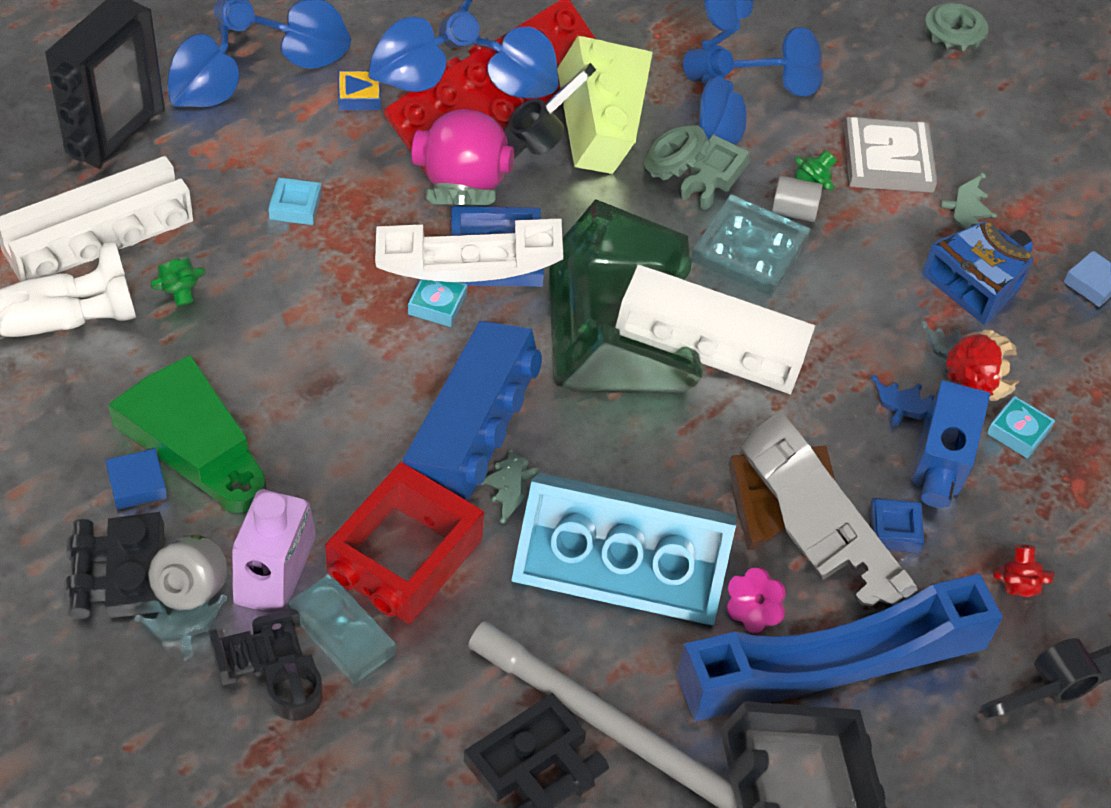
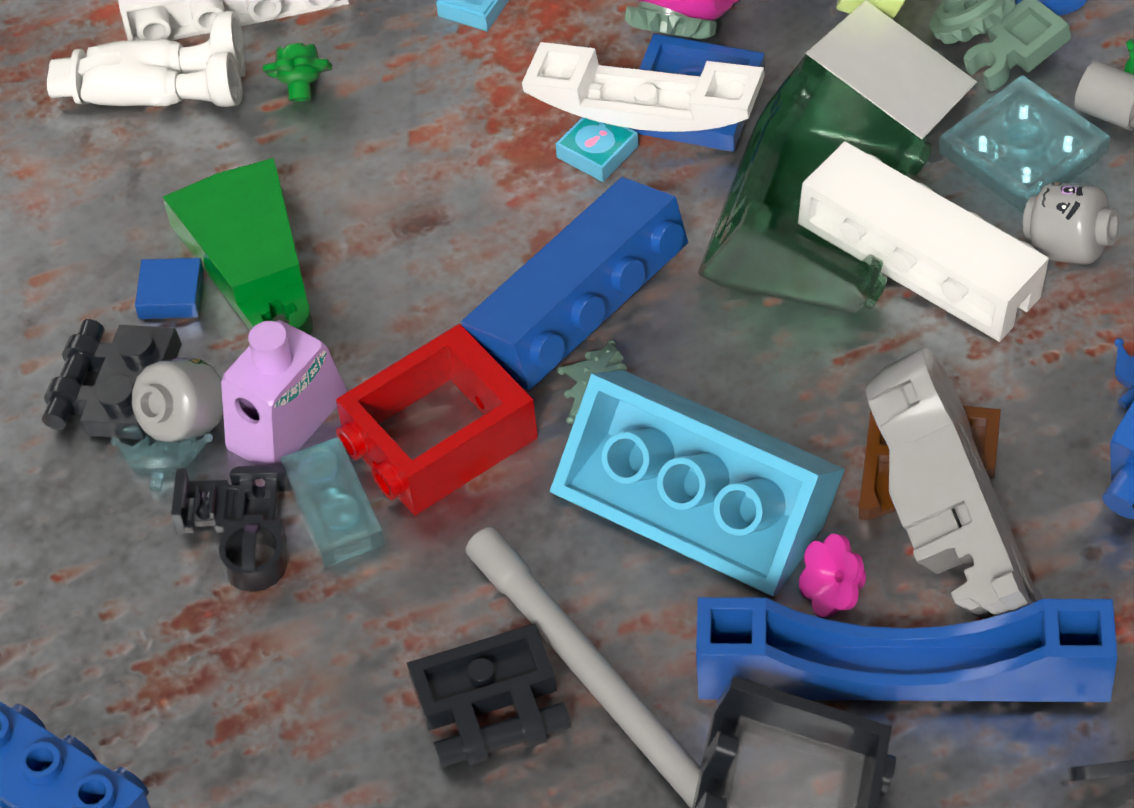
camera: 30 degrees right, 0 degrees up
blue tile [869,498,924,553] -> none
none -> white sticker [806,0,977,139]
none -> light grey head [1023,182,1119,265]

